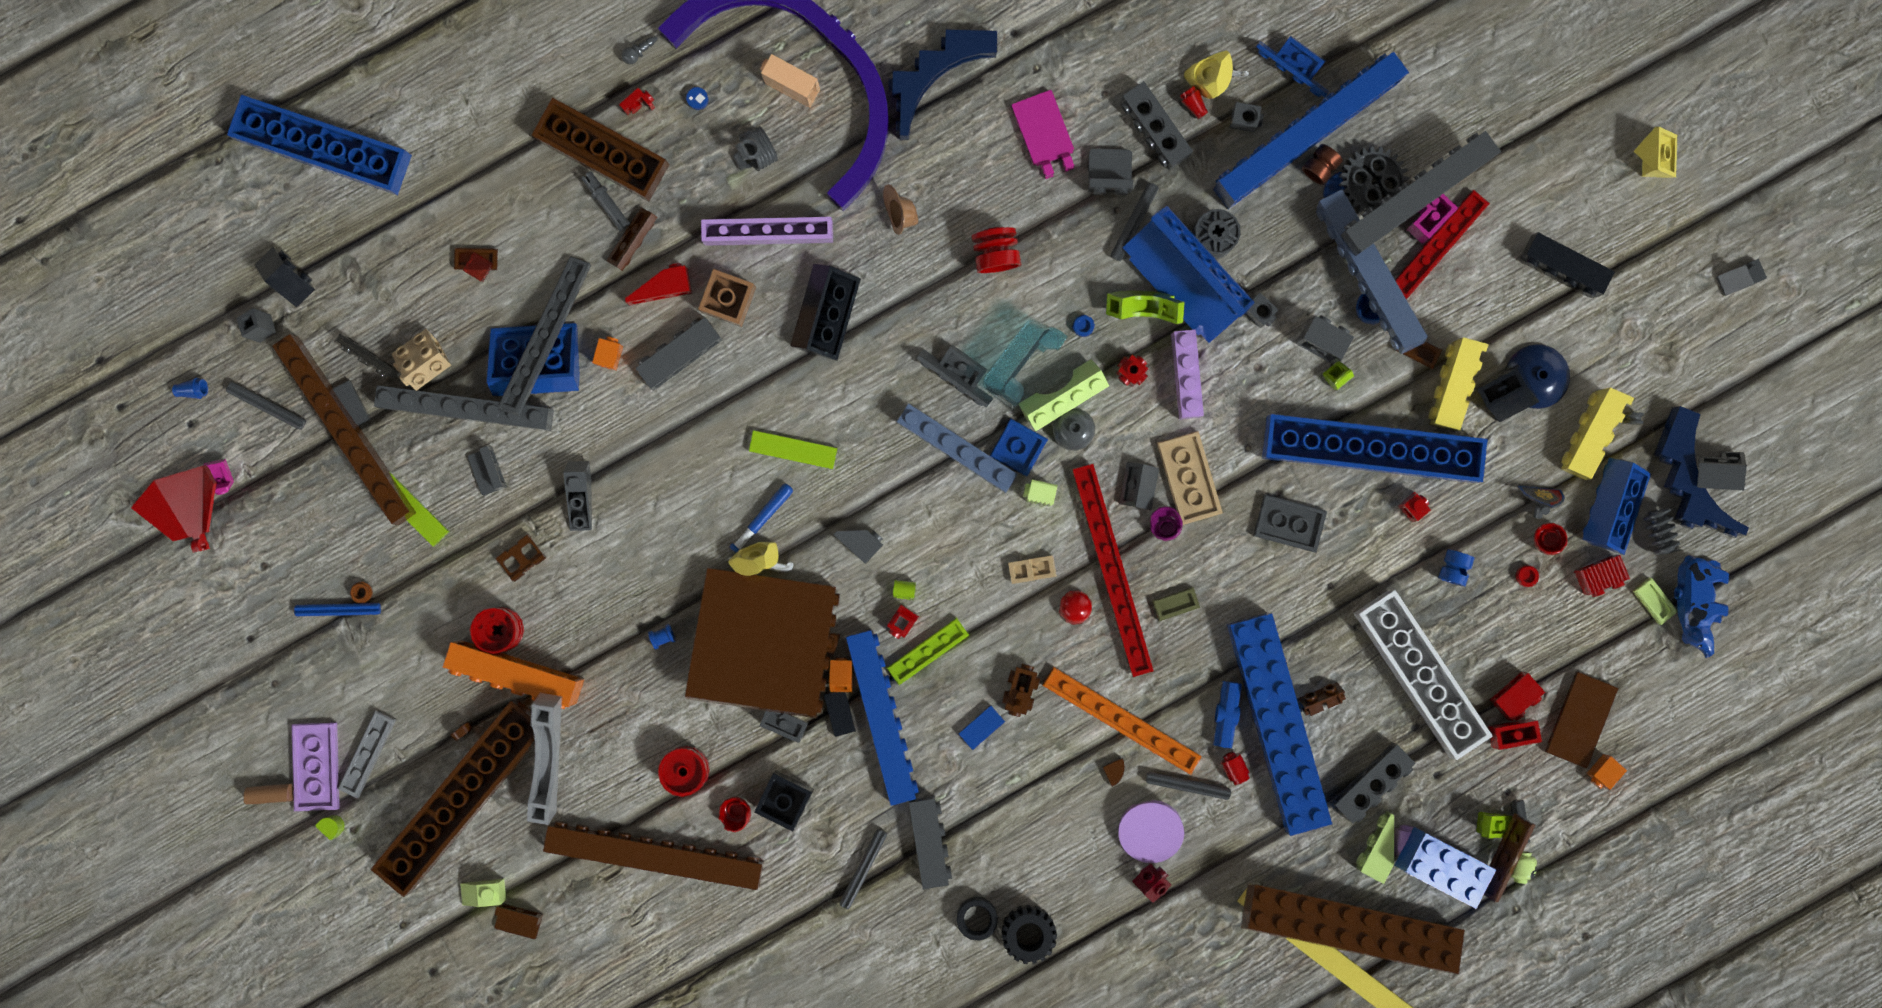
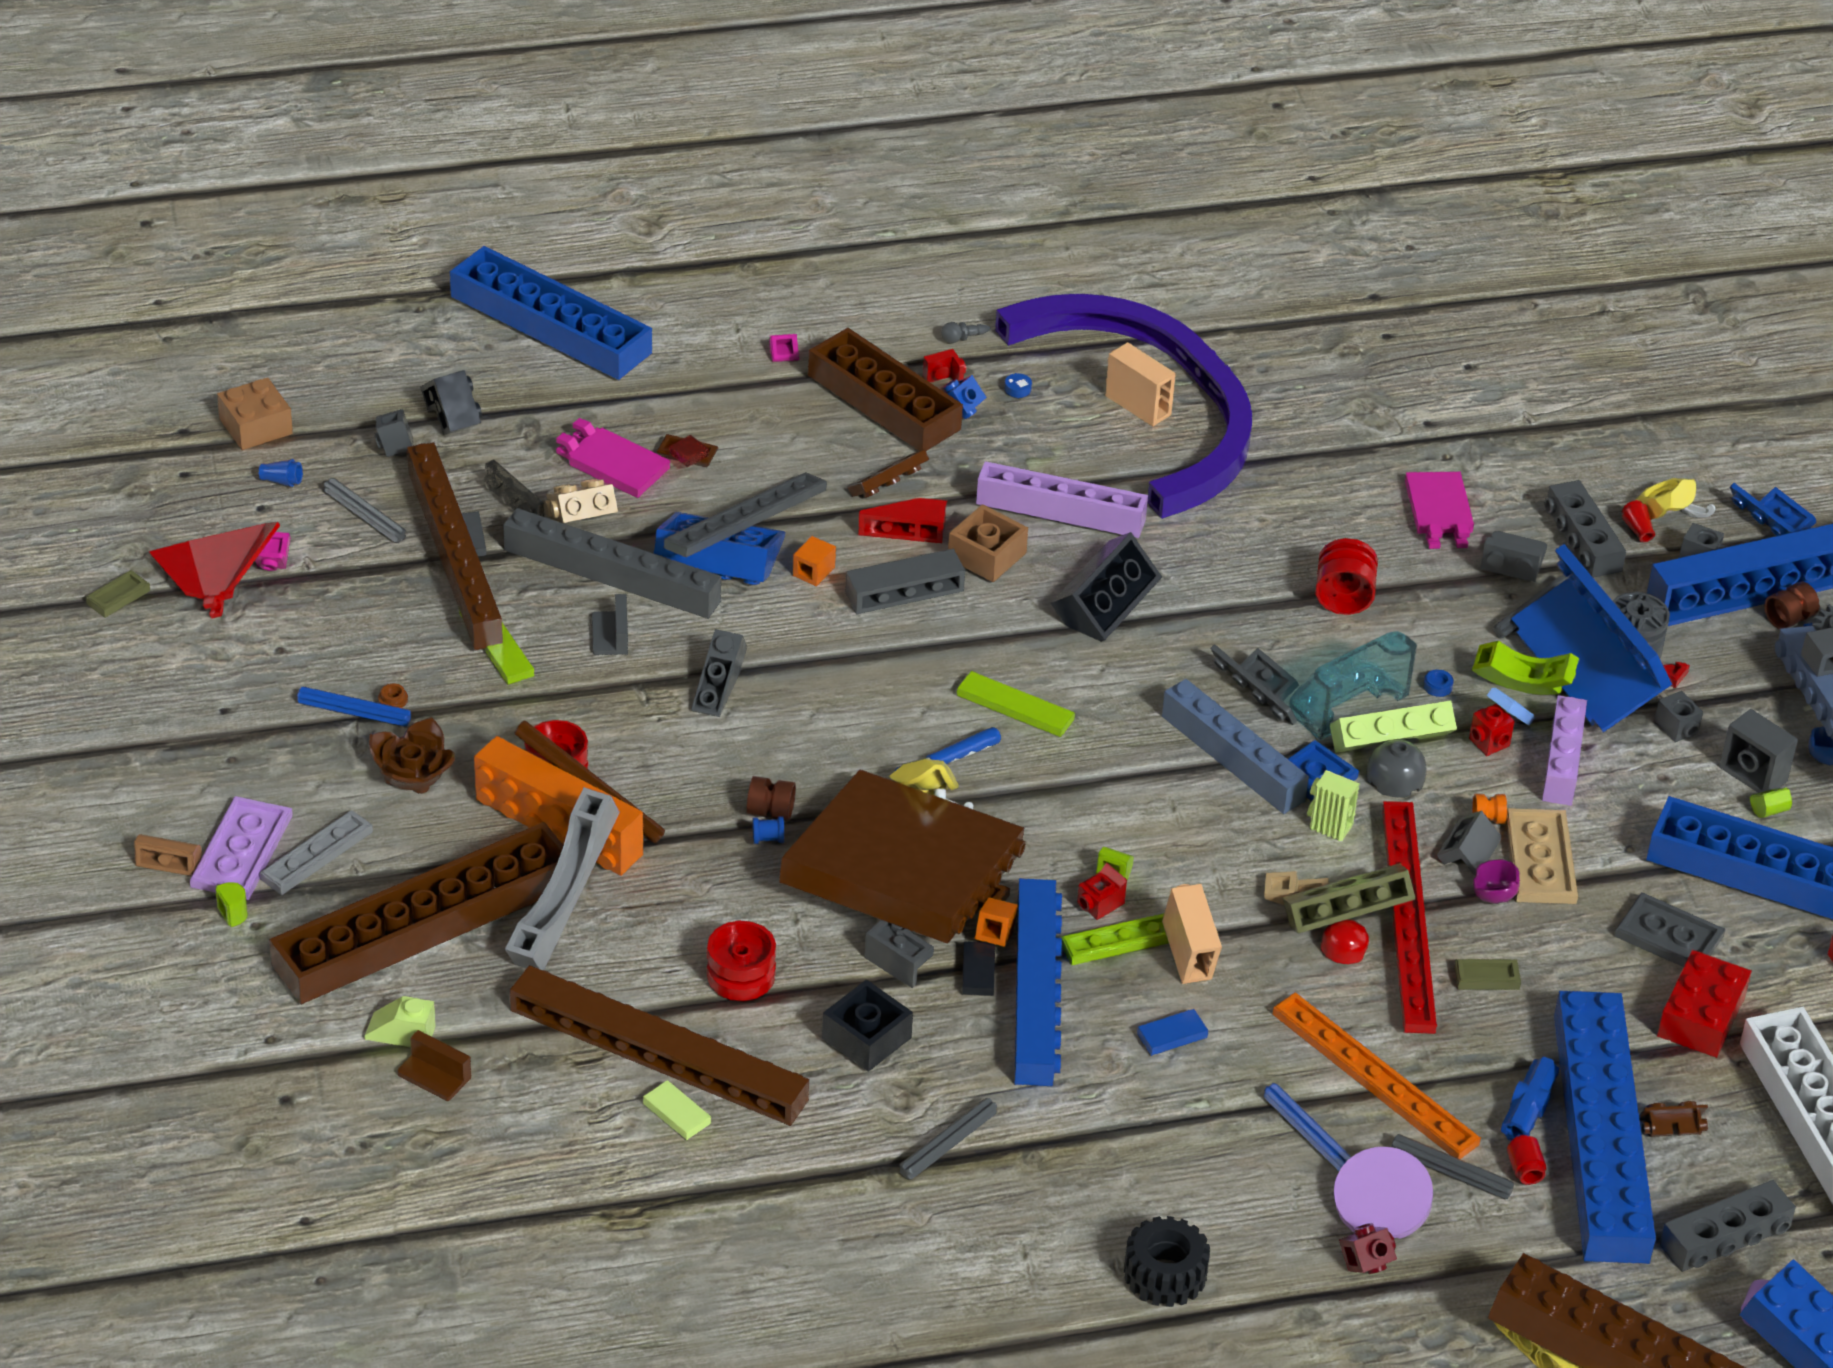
camera: 10 degrees right, 45 degrees down
reddish brown tile [450,721,472,741] -> none
reddish brown piece [495,534,547,582] -> none
dark grey pin [581,171,630,231] -> none
red hair [718,796,752,832] -> none
dark grey piece [733,126,778,172] -> none
dark grey slope [834,530,883,564] -> none
medium nougat piece [883,184,918,235] -> none
dark blue arch [888,29,997,140] -> none
dark grey brick [909,796,952,889] -> none
black tyre [957,897,998,941] -> none
reddish brown brick [1002,664,1040,717] -> none
reddish brown tile [1102,758,1125,787] -> none
yellowish green slope [1356,811,1394,884] -> none
none -> olive tile [86,570,150,618]
none -> medium nougat brick [217,377,293,450]
none -> reddish brown brick [369,717,455,794]
none -> reddish brown axle [514,721,665,843]
none -> dark pink tile [556,418,670,498]
none -> yellowish green tile [643,1080,711,1140]
none -> copper wheel [747,776,796,821]
none -> dark pink slope [769,334,799,362]
none -> blue brick [943,375,987,420]
none -> light nougat brick [1162,884,1222,984]
none -> blue axle [1264,1083,1351,1171]
none -> olive brick [1283,863,1415,934]
none -> orange wheel [1472,794,1507,824]
none -> light blue tile [1486,687,1535,726]
none -> red brick [1657,950,1752,1058]
none -> red tile [1662,662,1690,688]

